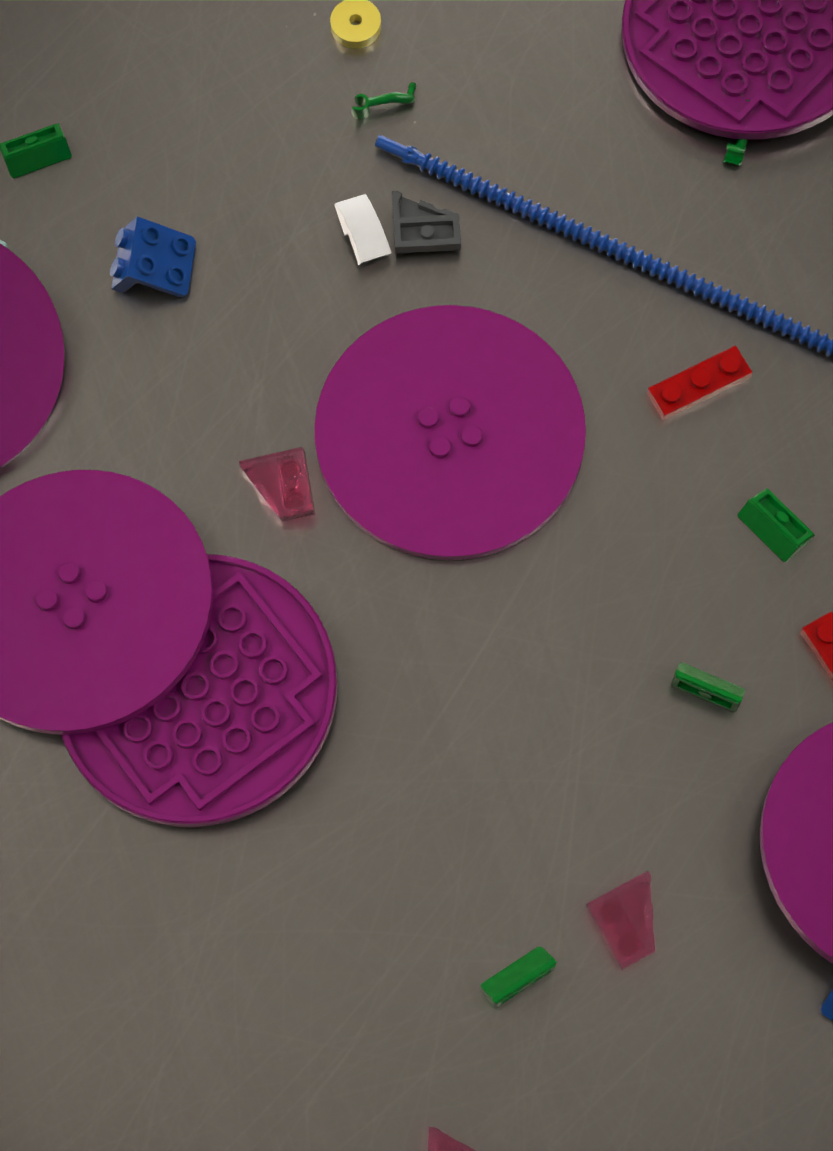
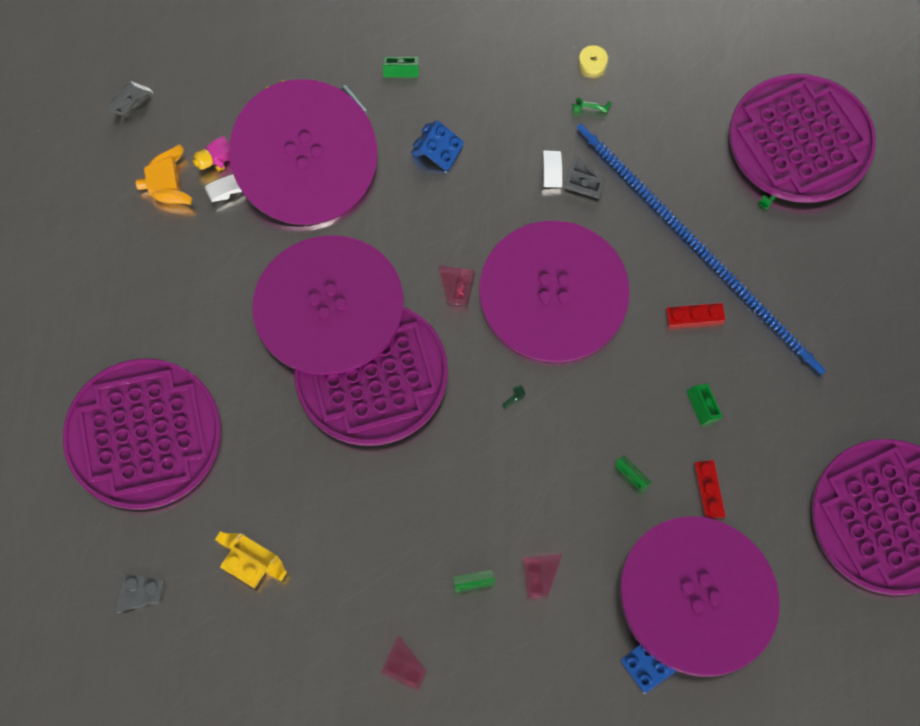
camera: 20 degrees right, 0 degrees up
none -> yellow plate [215,531,287,589]
none -> clear green hand [502,385,525,408]

